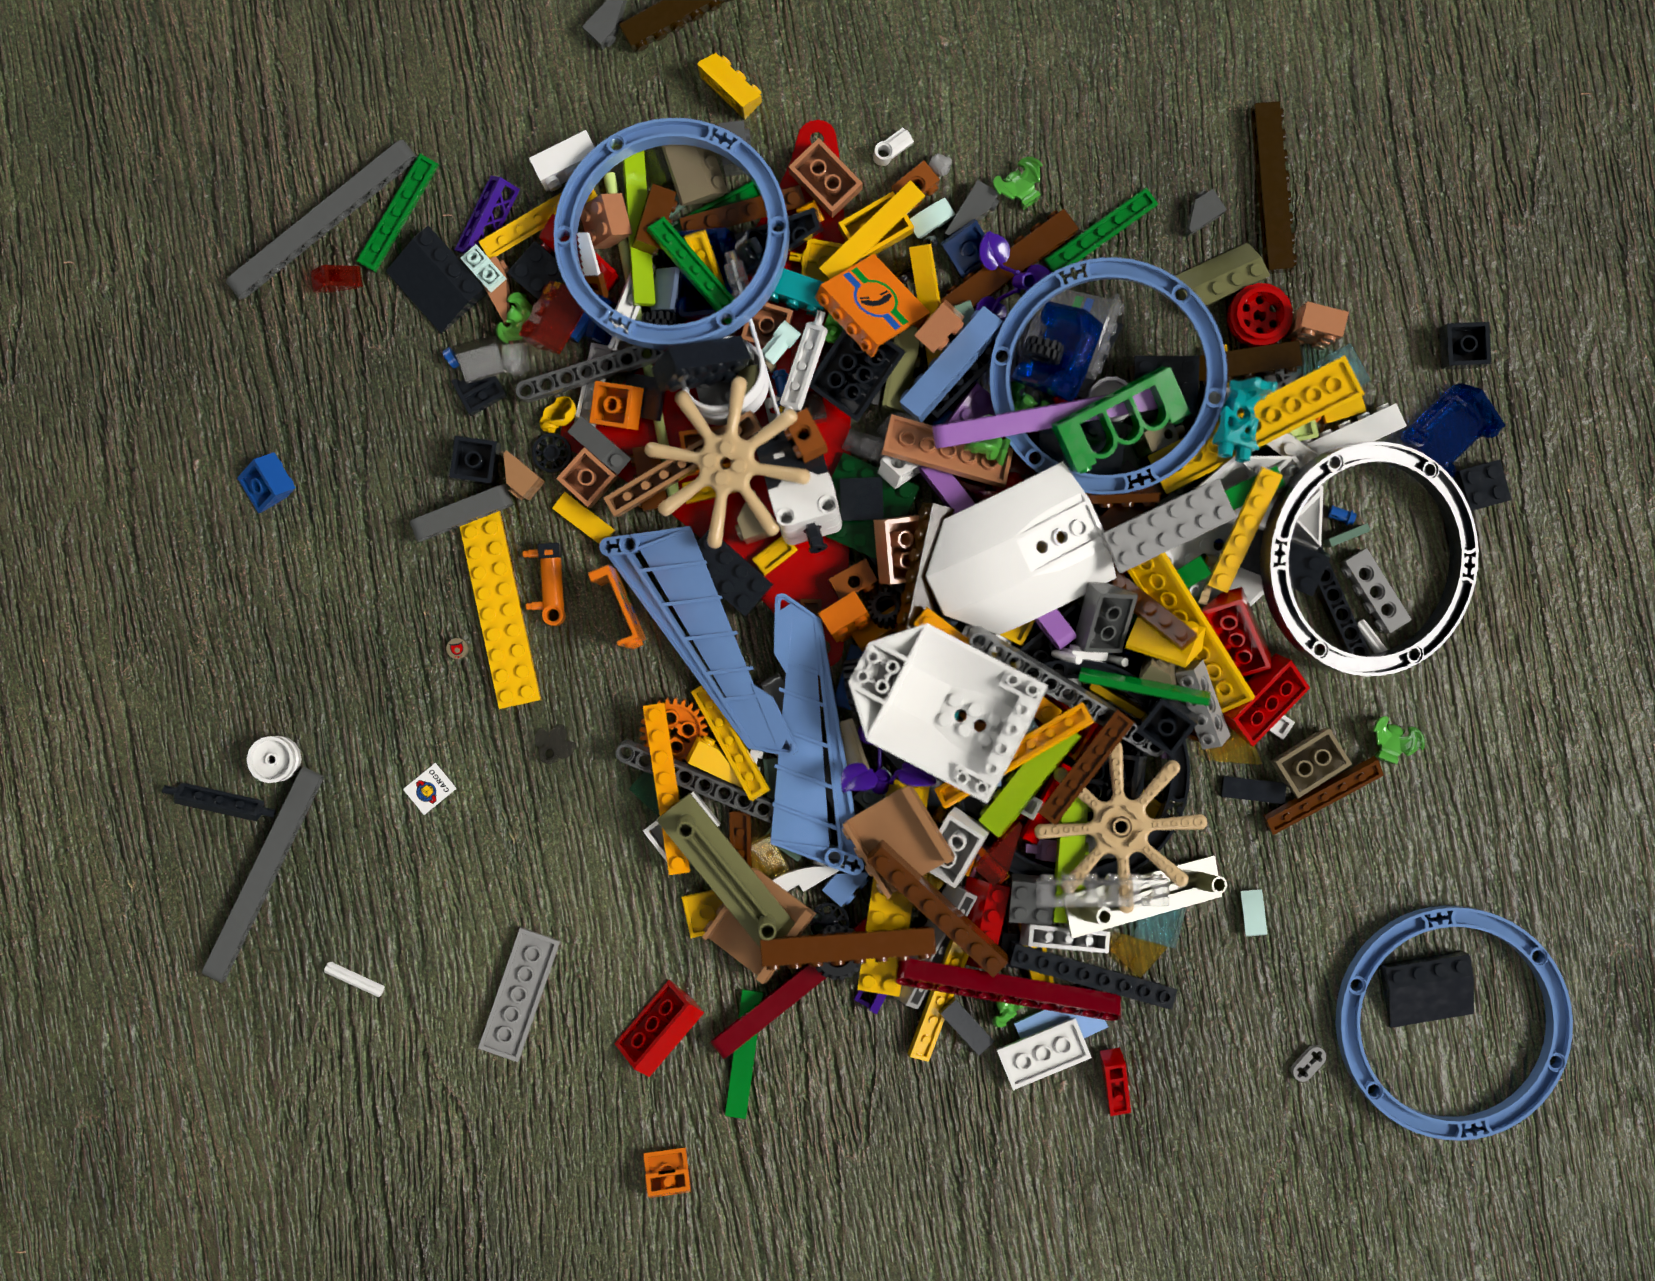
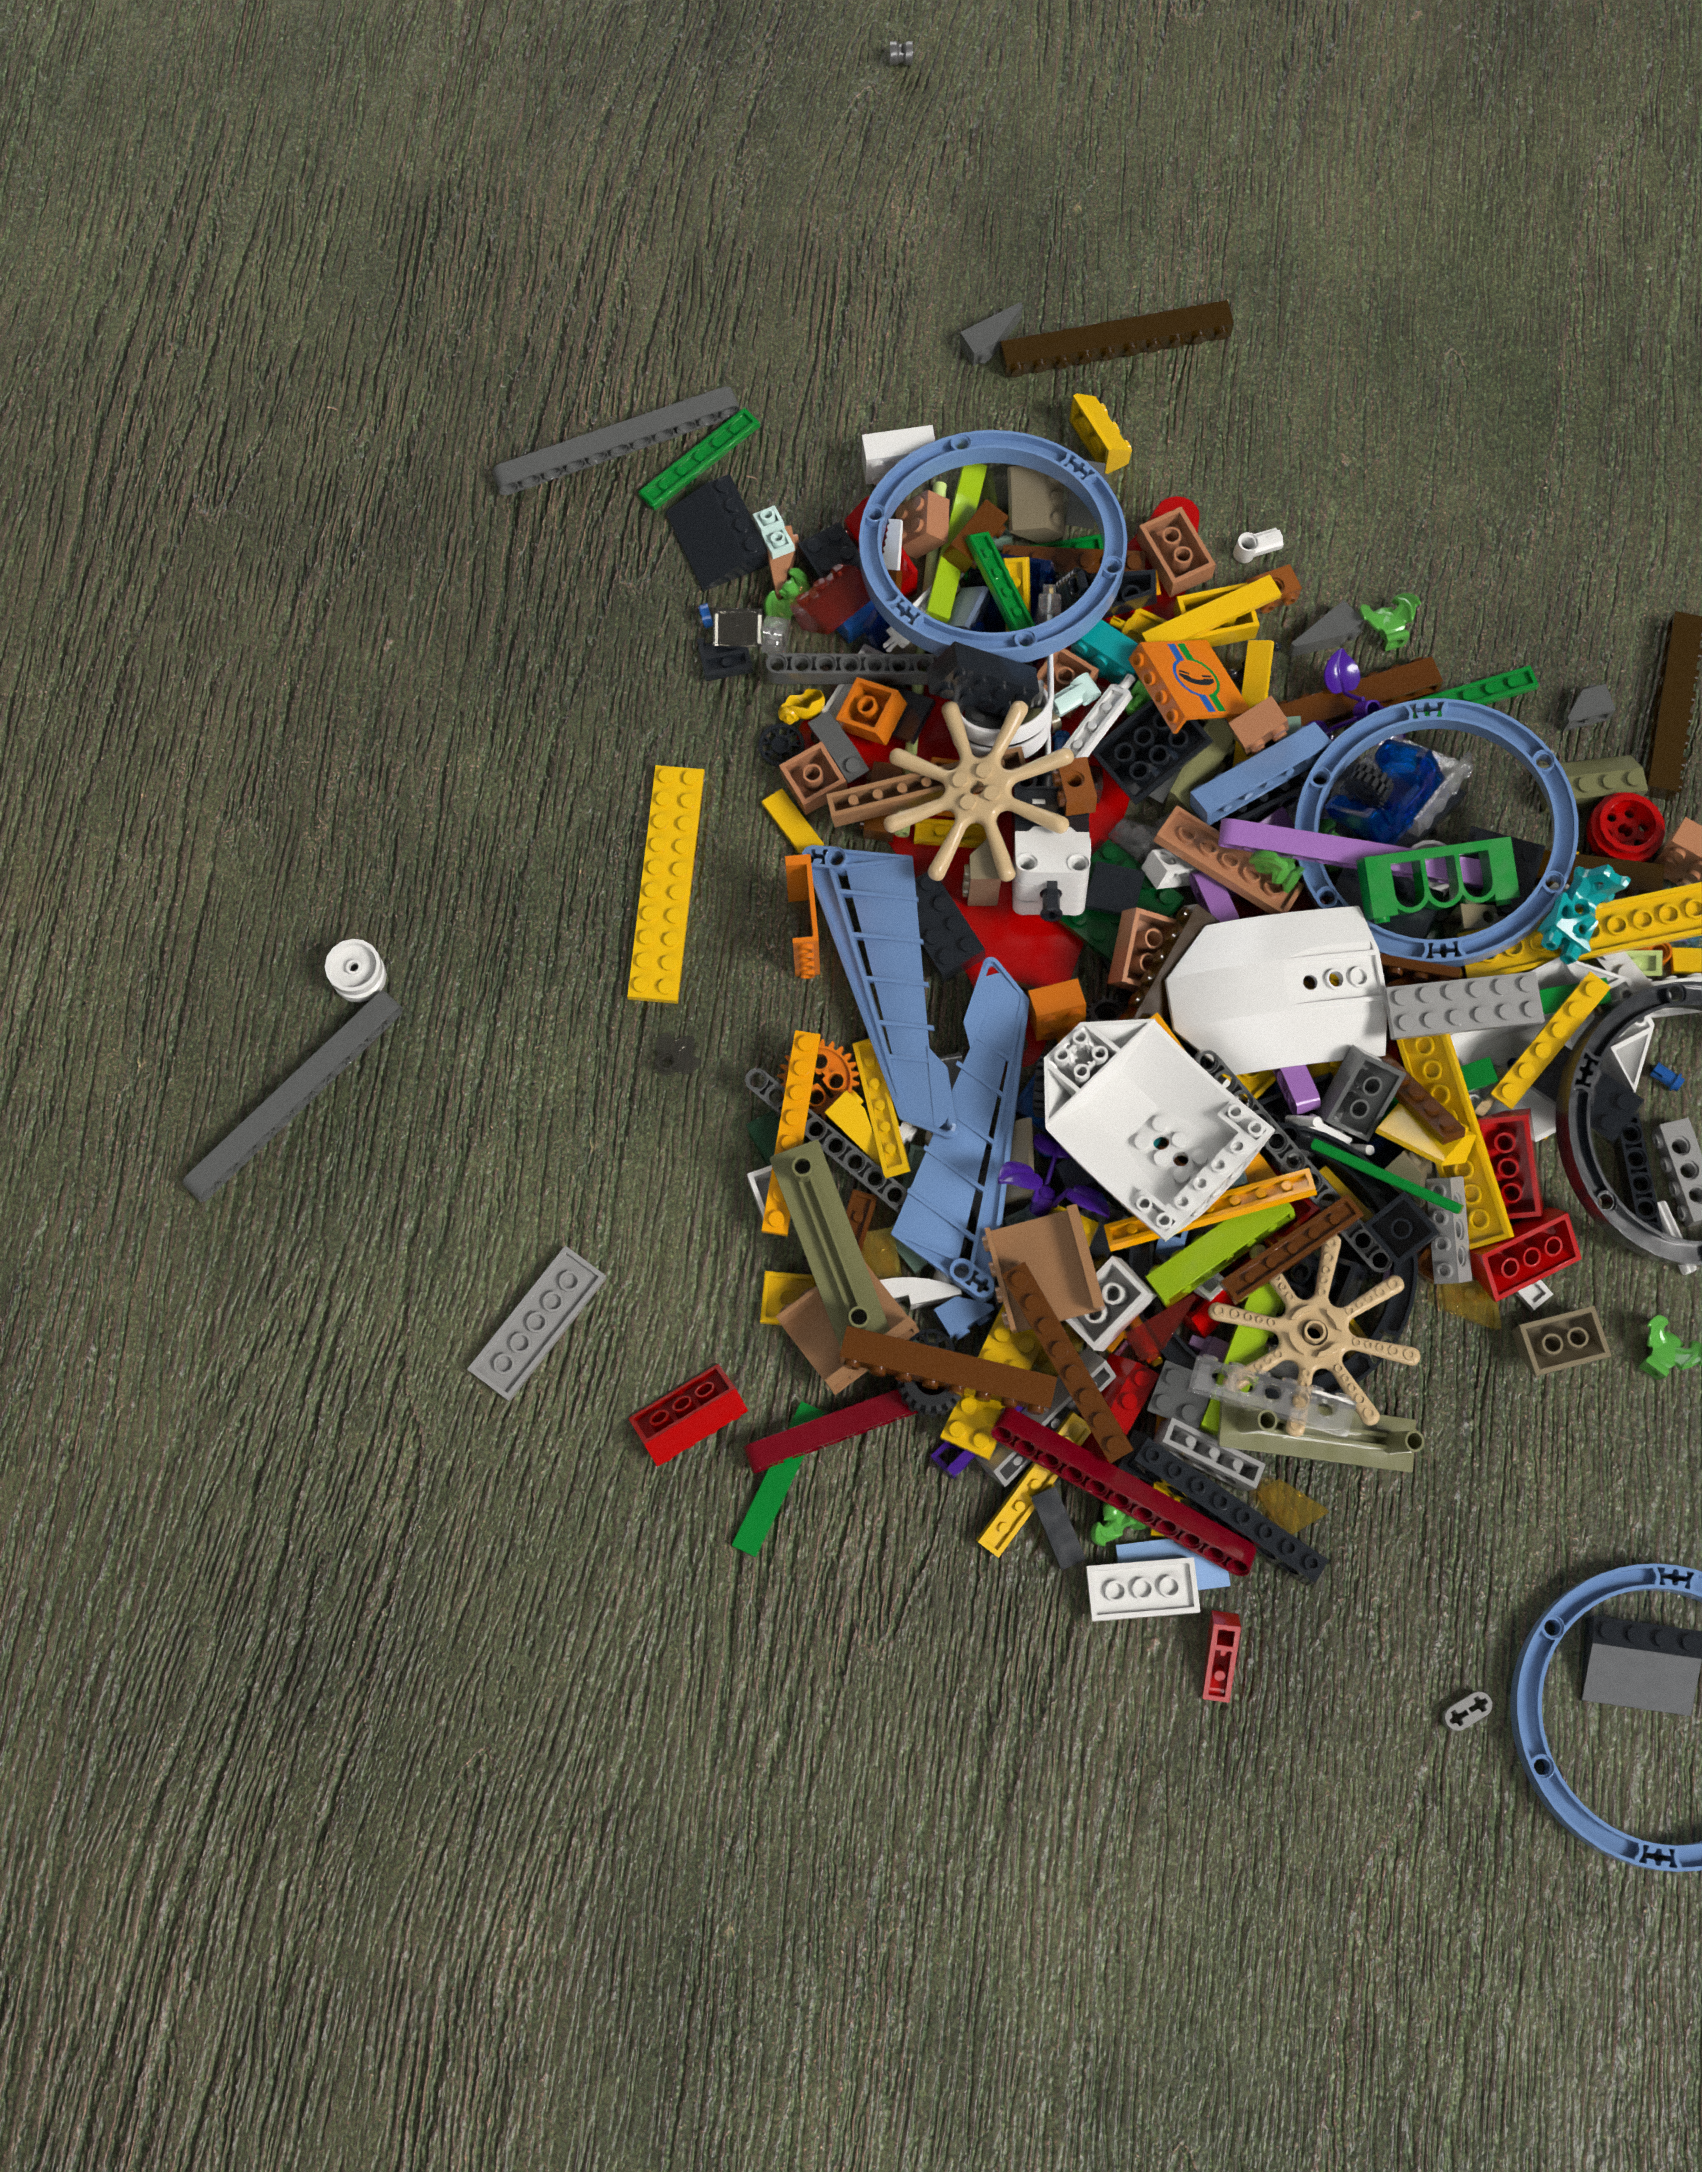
camera: 15 degrees right, 15 degrees down
black plate [162,783,276,822] -> none
blue slope [237,452,296,514] -> none
clear red slope [310,265,363,293] -> none
white axle [324,962,385,997] -> none
white sticker [403,763,457,815] -> none
dark grey beam [410,484,514,542] -> none
dark tan tile [446,638,469,659] -> none
black brick [449,436,501,486] -> none
dark purple fence [455,175,520,256] -> none
yellow plate [478,189,597,259] -> none
medium nougat slope [503,450,545,501] -> none
orange piece [523,543,566,626] -> none
orange brick [643,1147,691,1198] -> none
yellow tile [752,536,798,576] -> none
dark orange brick [828,559,878,600] -> none
light aqua slope [910,198,956,239] -> none
light grey piece [929,153,952,177] -> none
dark blue plate [940,219,985,279] -> none
clear light blue plate [1134,907,1186,949] -> none
black tile [1220,776,1287,804] -> none
light aqua slope [1241,889,1267,937] -> none
reddish brown plate [1263,756,1384,835] -> none
sand green tile [1324,523,1370,548] -> none

